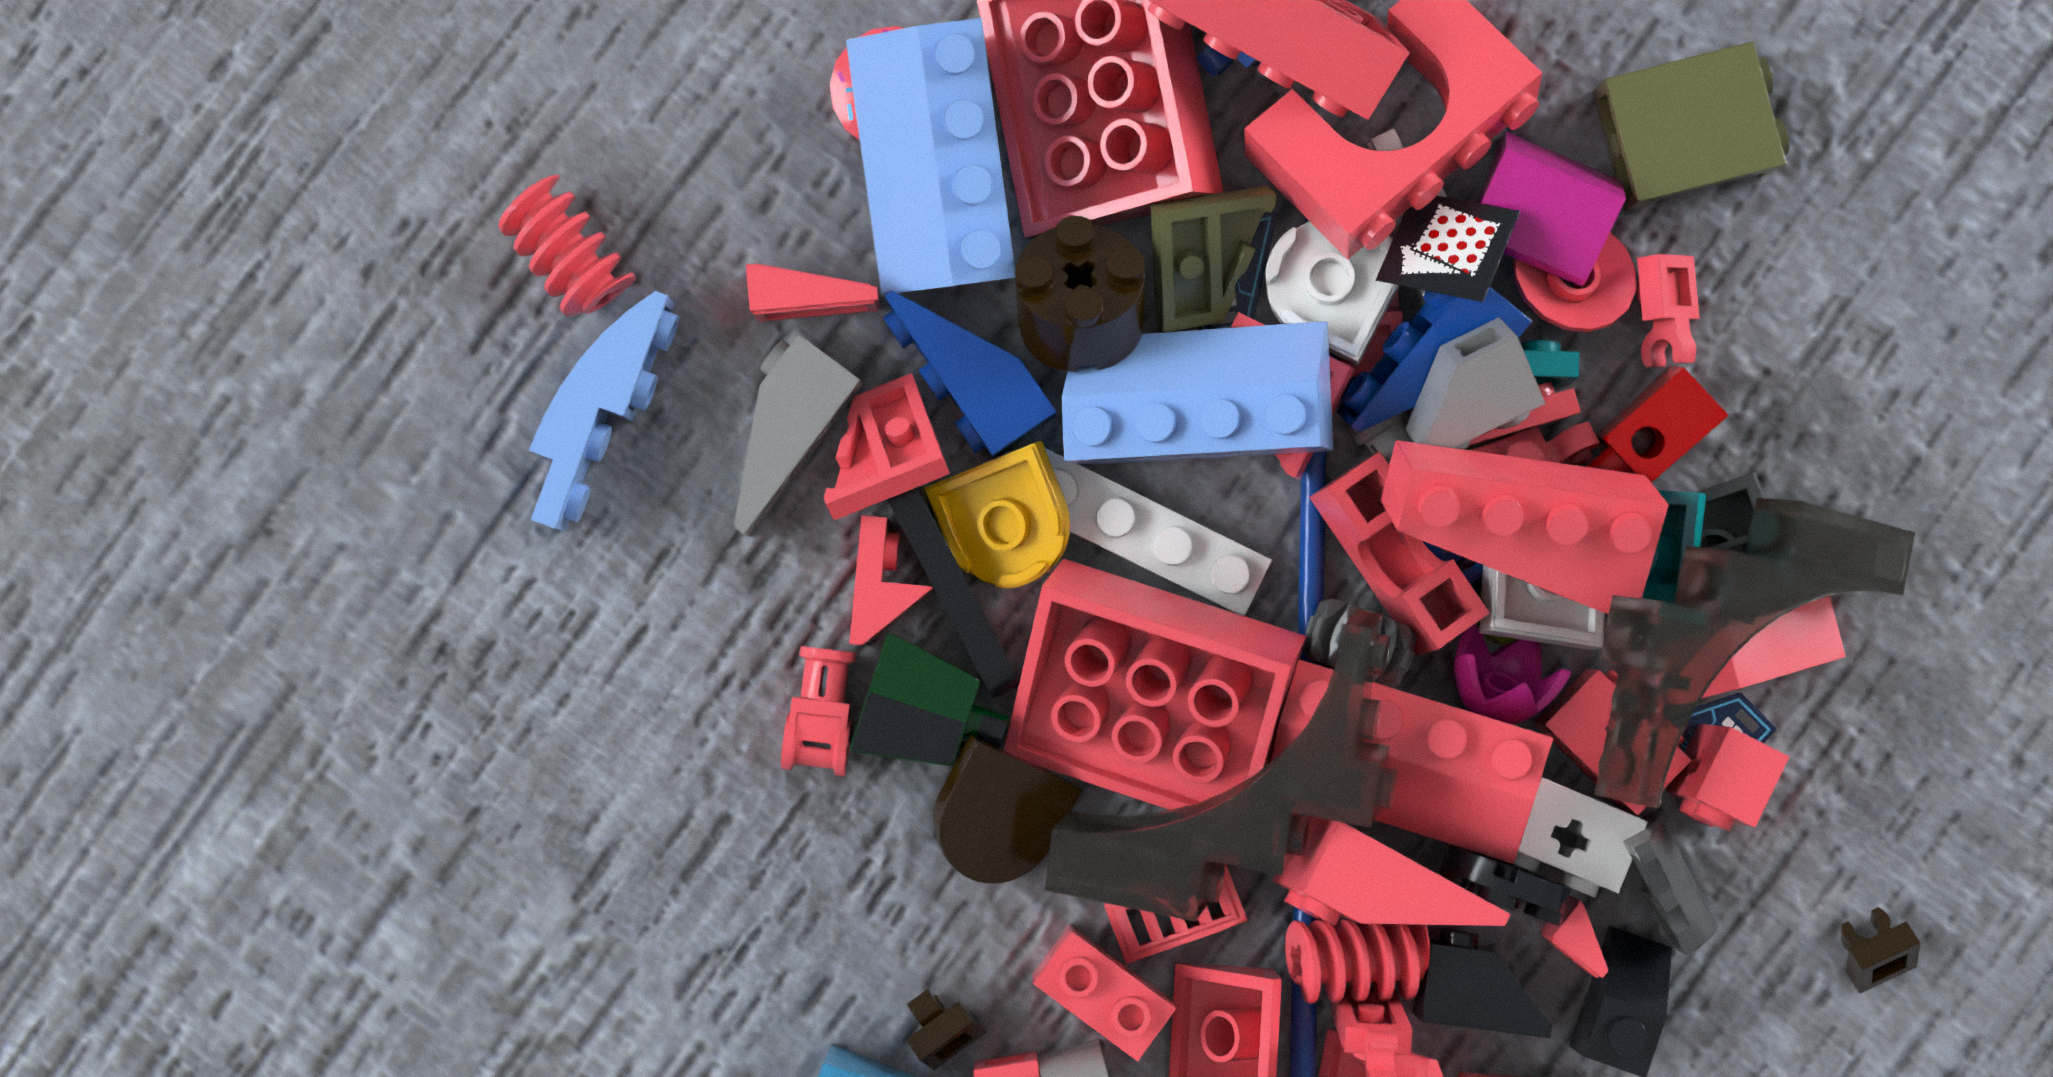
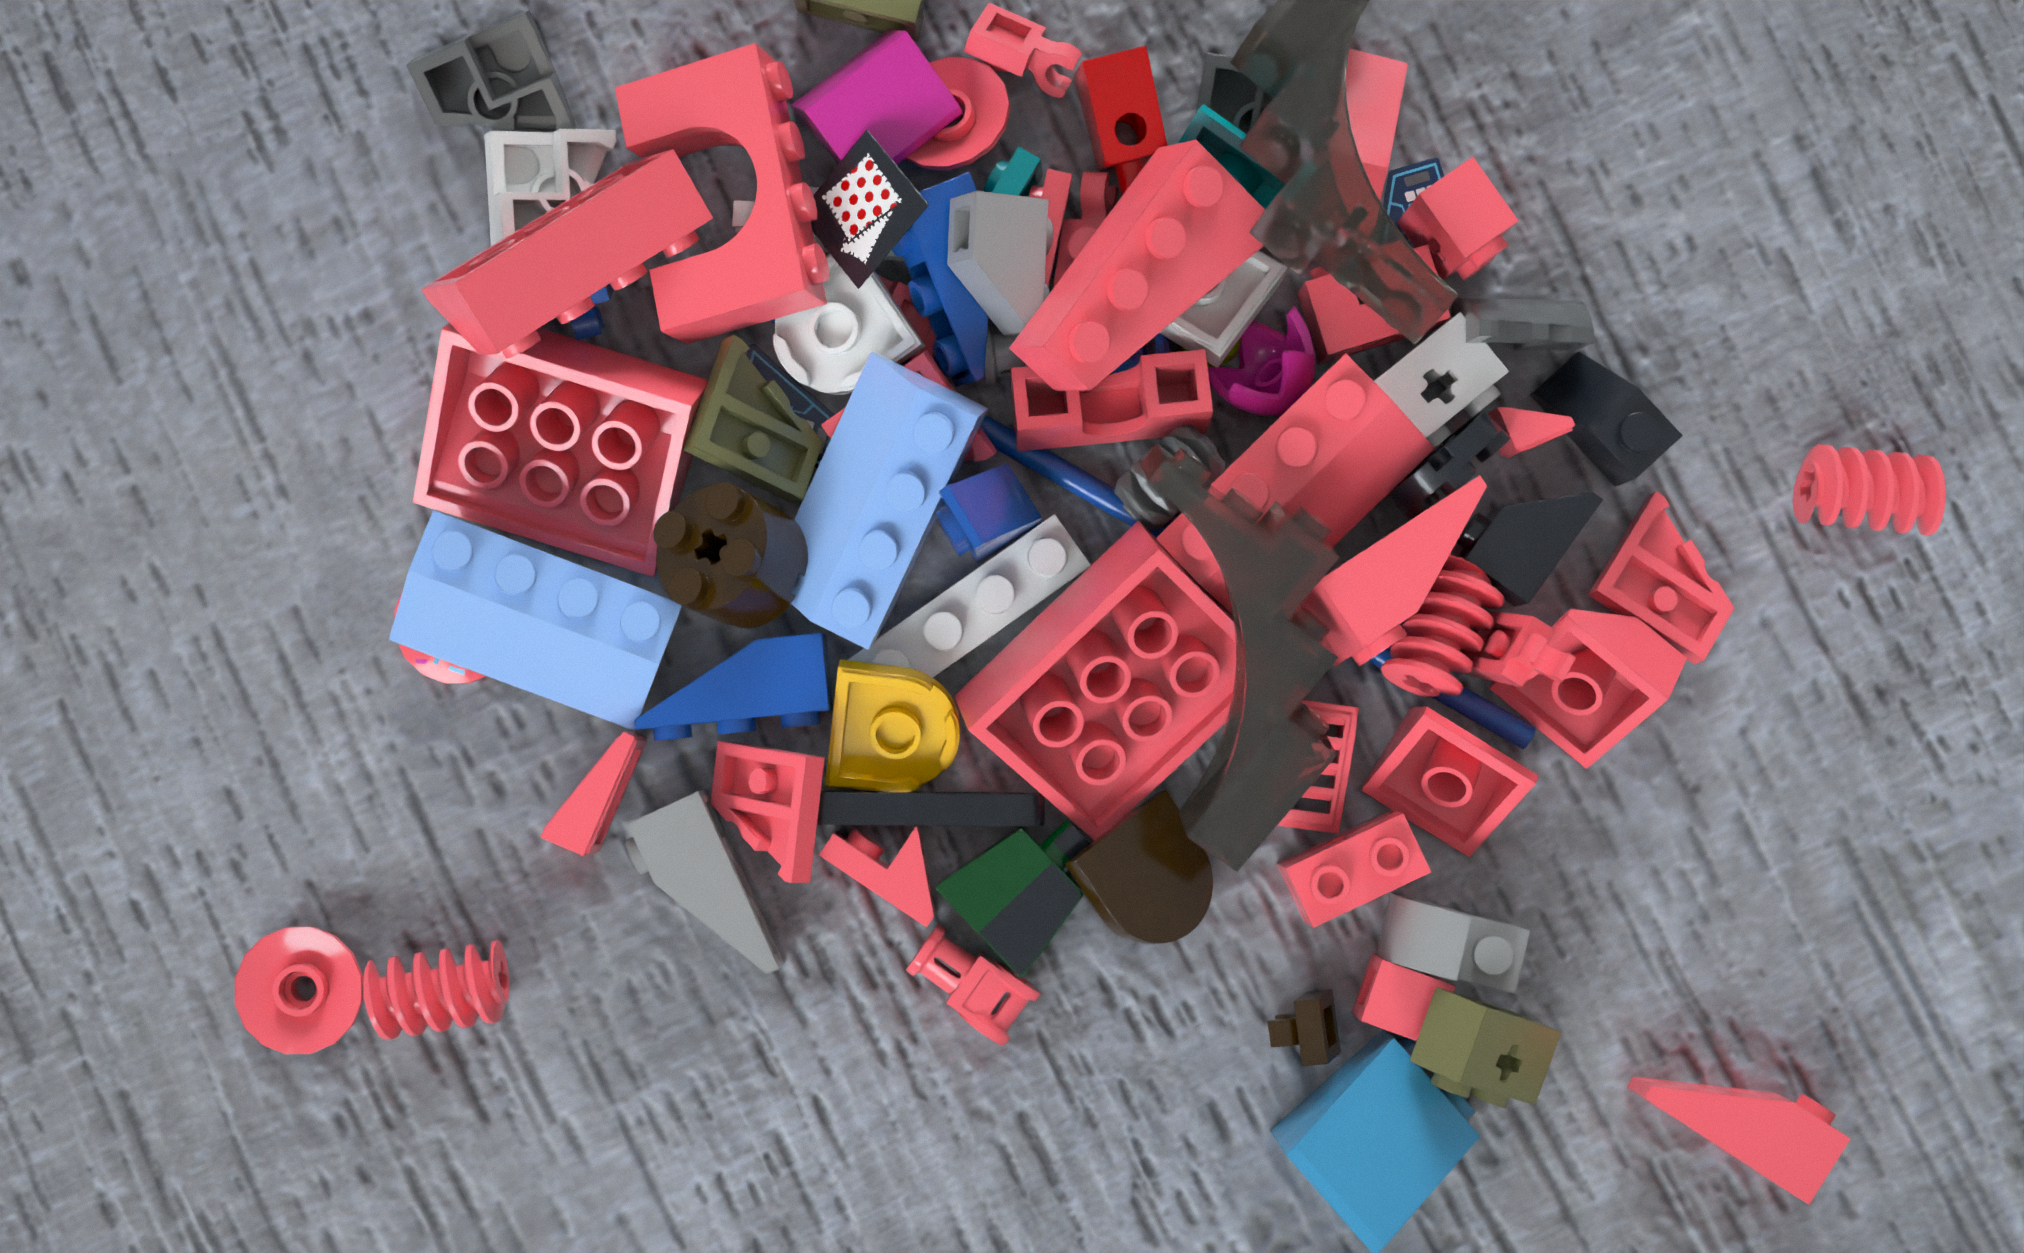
camera: 60 degrees left, 0 degrees up
light blue slope [529,291,680,531] -> none
dark brown tile [1841,907,1920,994] -> none
none -> coral dish [235,926,363,1055]
none -> blue slope [936,463,1042,563]

